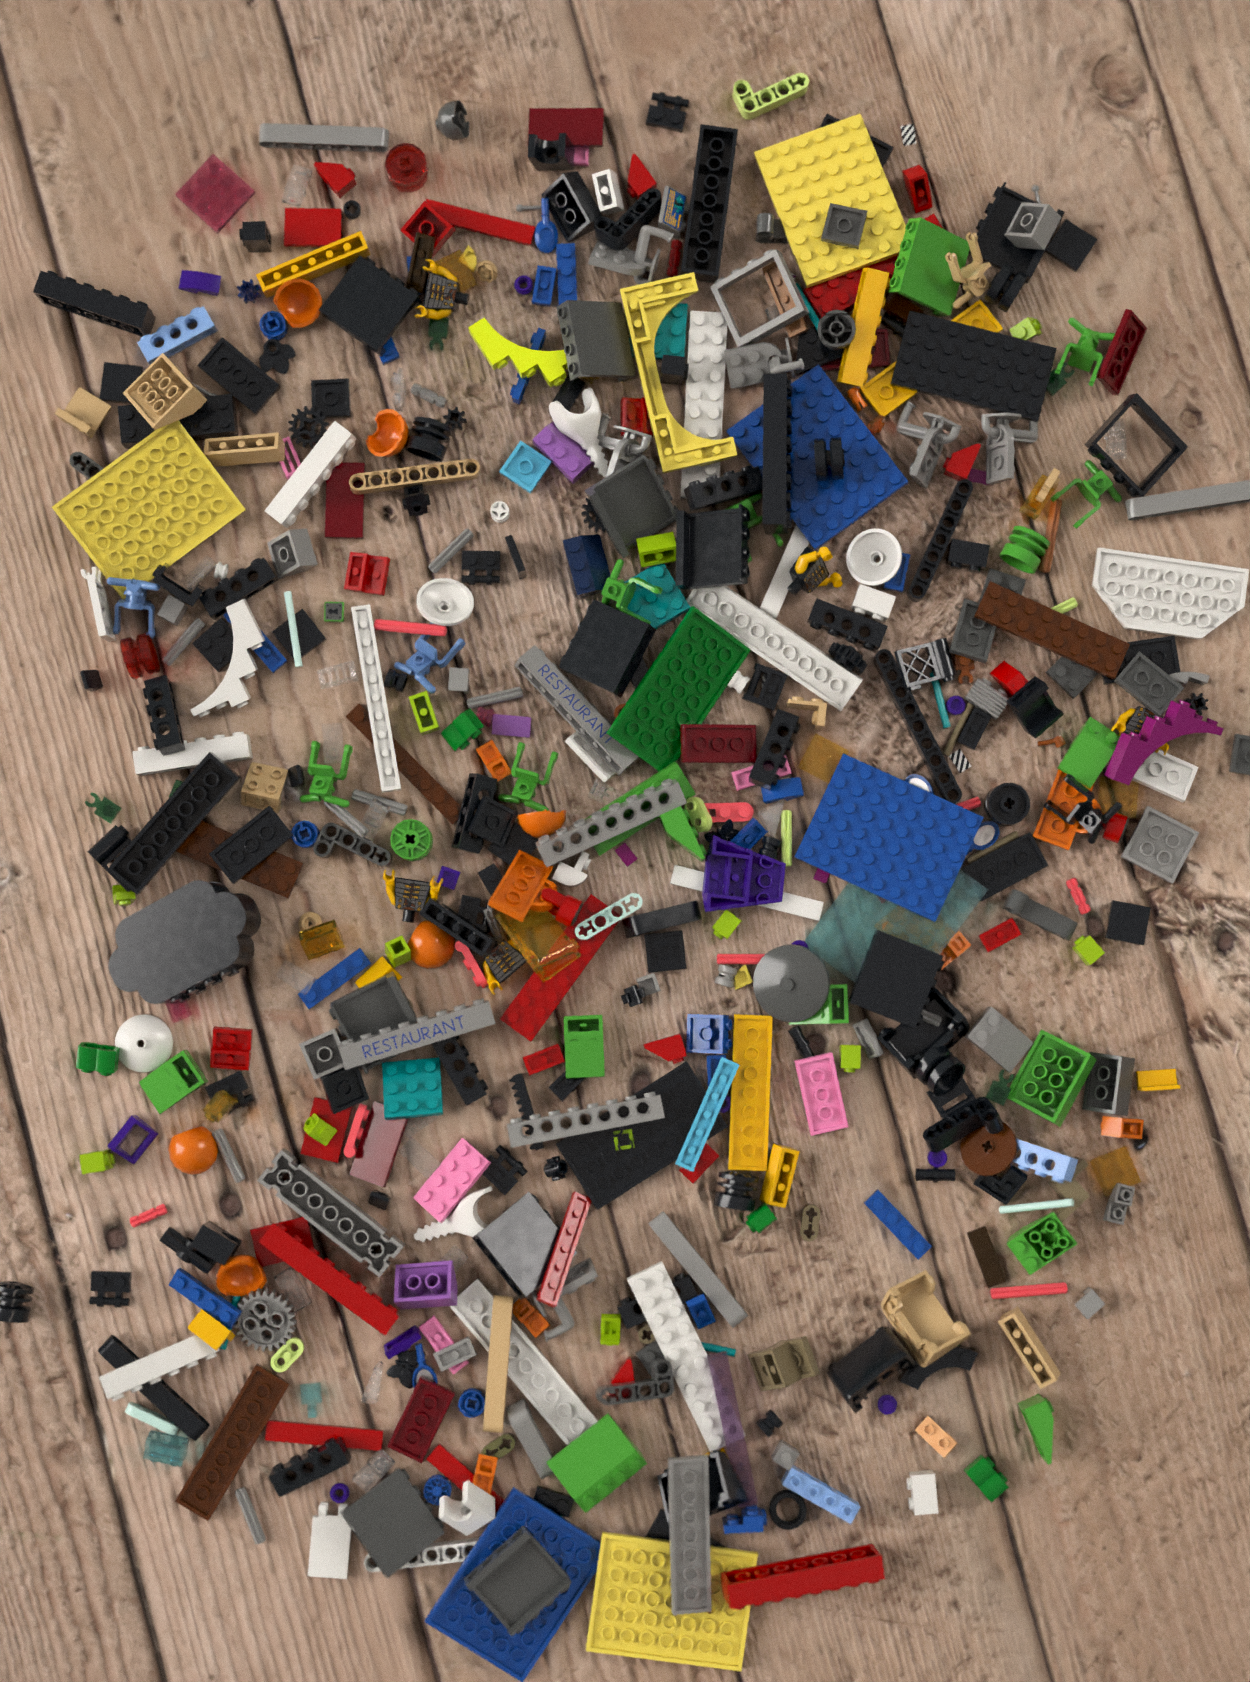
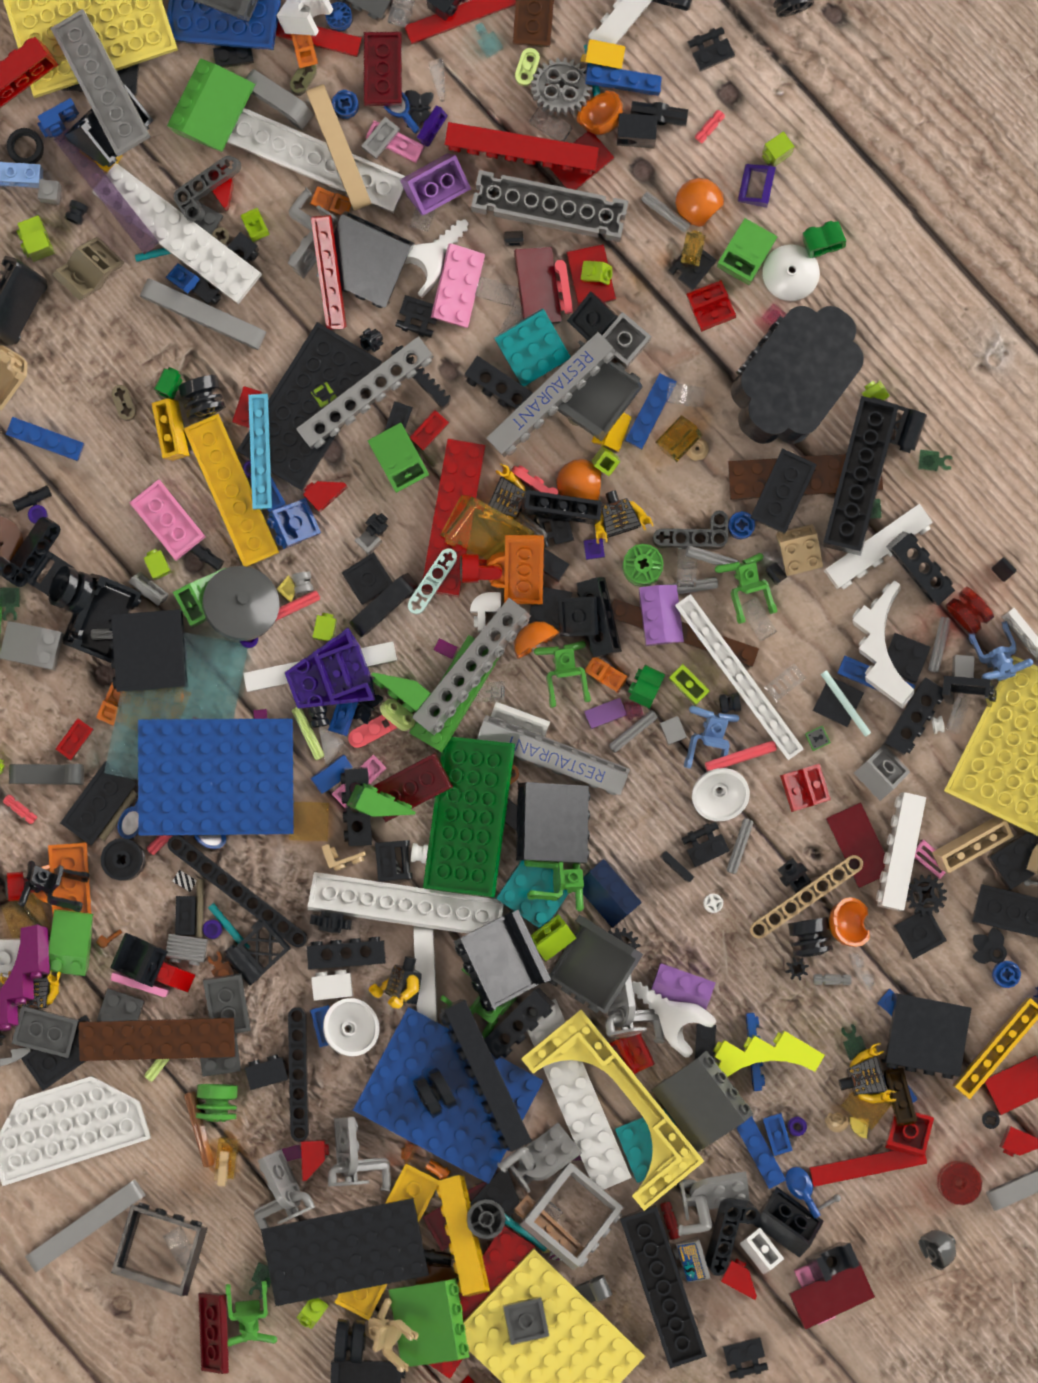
camera: 155 degrees right, 0 degrees up
orange cylinder [274,279,322,328] -> none
medium azure plate [499,440,552,494] -> none
black brick [660,354,689,386] -> none
bright green piece [1050,460,1122,529] -> none
none -> lime brick [16,215,55,262]
none -> bright pink tile [111,971,170,998]
none -> bright green slope [347,783,416,816]
none -> medium lavender slope [639,585,684,647]

